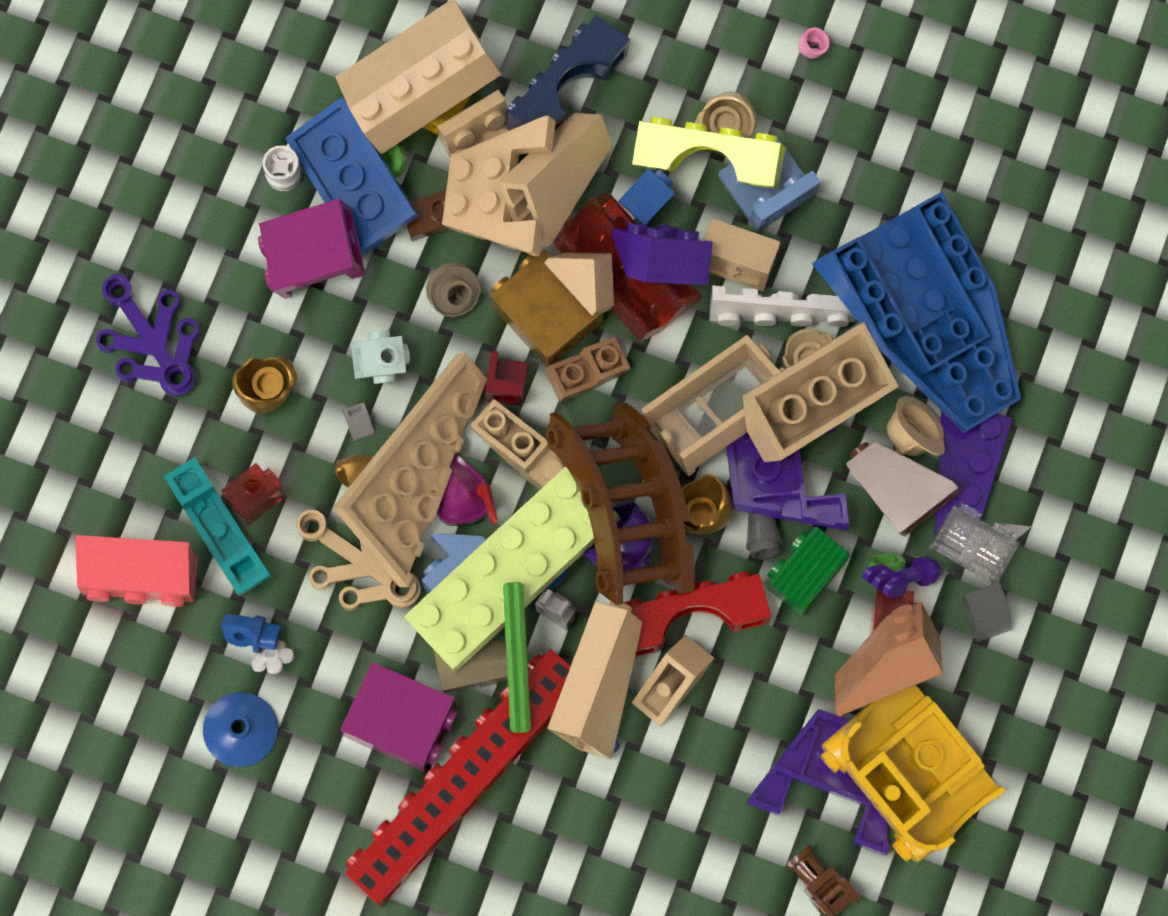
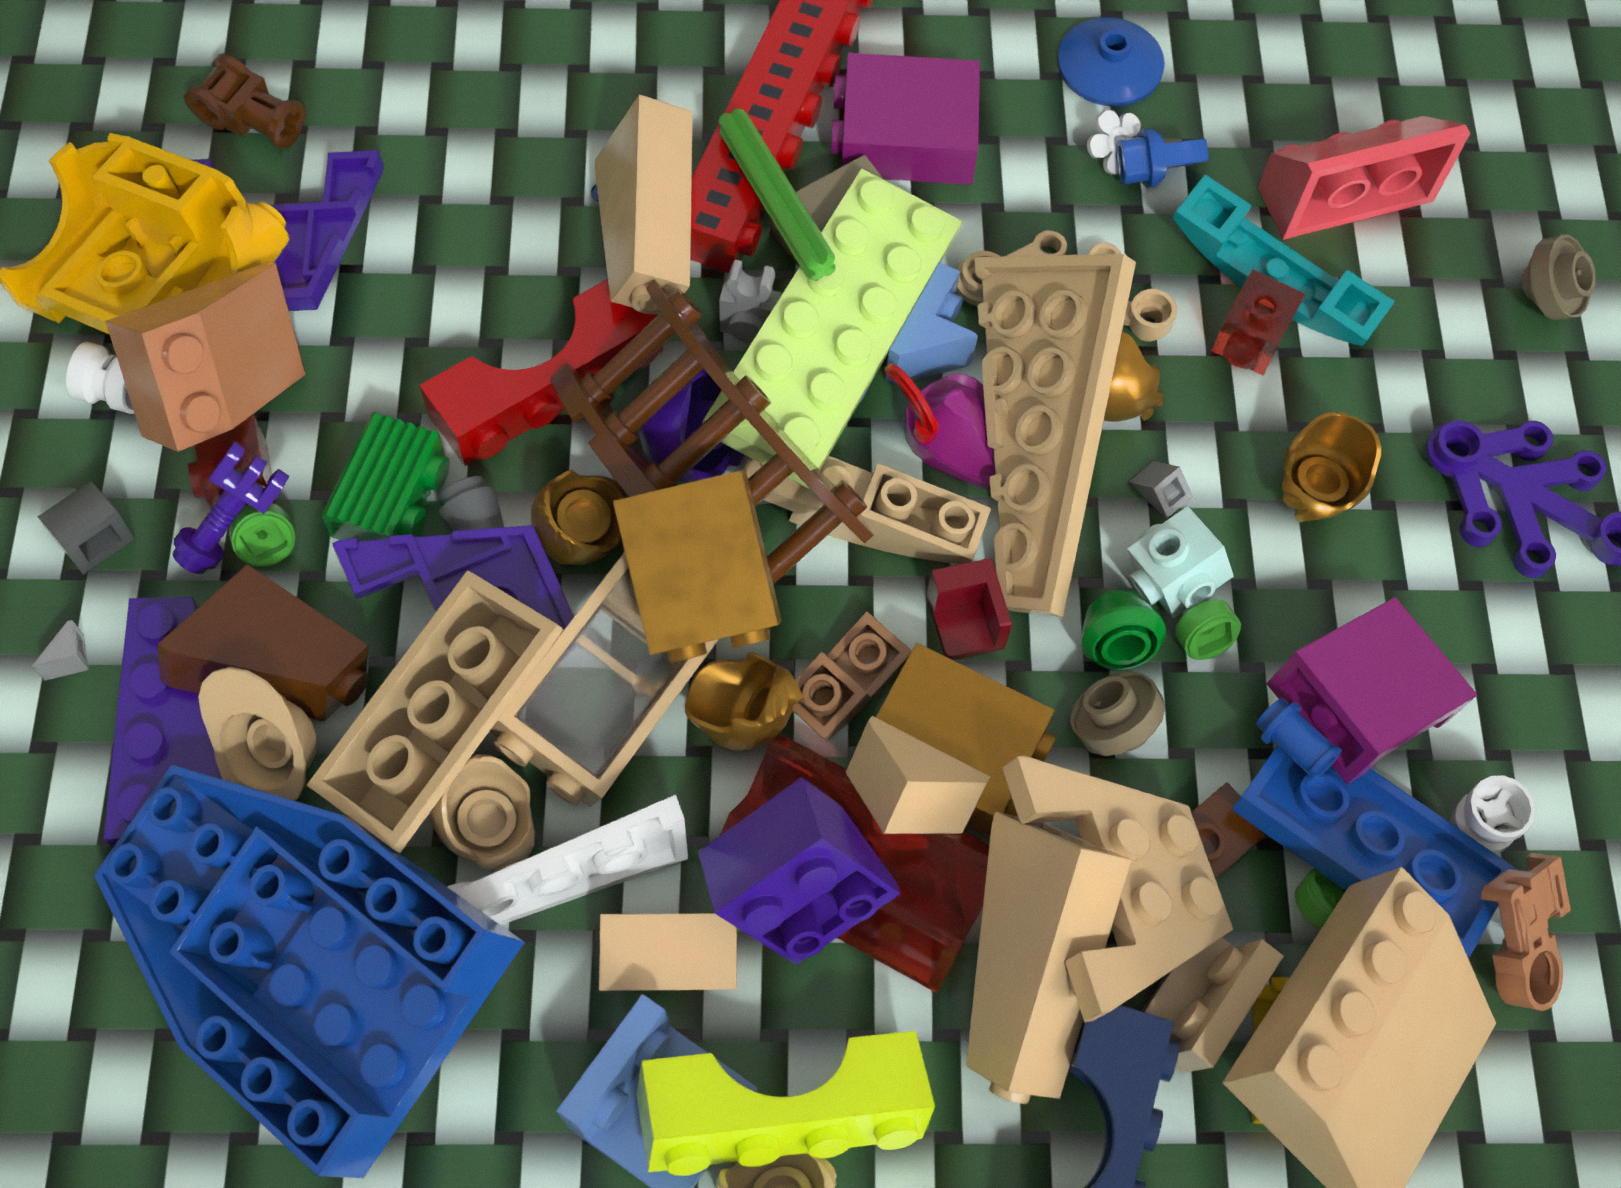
camera: 155 degrees right, 10 degrees down
blue brick [618,168,675,225] -> none
tan slope [632,635,715,726] -> none
clear brick [929,504,1020,584] -> none
none -> white wheel [66,342,134,414]
none -> pearl gold brick [613,470,782,663]
none -> pearl gold hair [684,652,804,751]
none -> green cone [1080,590,1166,670]
none -> bright green tile [1175,599,1241,660]
none -> blue pin [1256,698,1342,780]
none -> nougat piece [1481,853,1571,1011]
none -> dark tan plate [1522,235,1596,321]

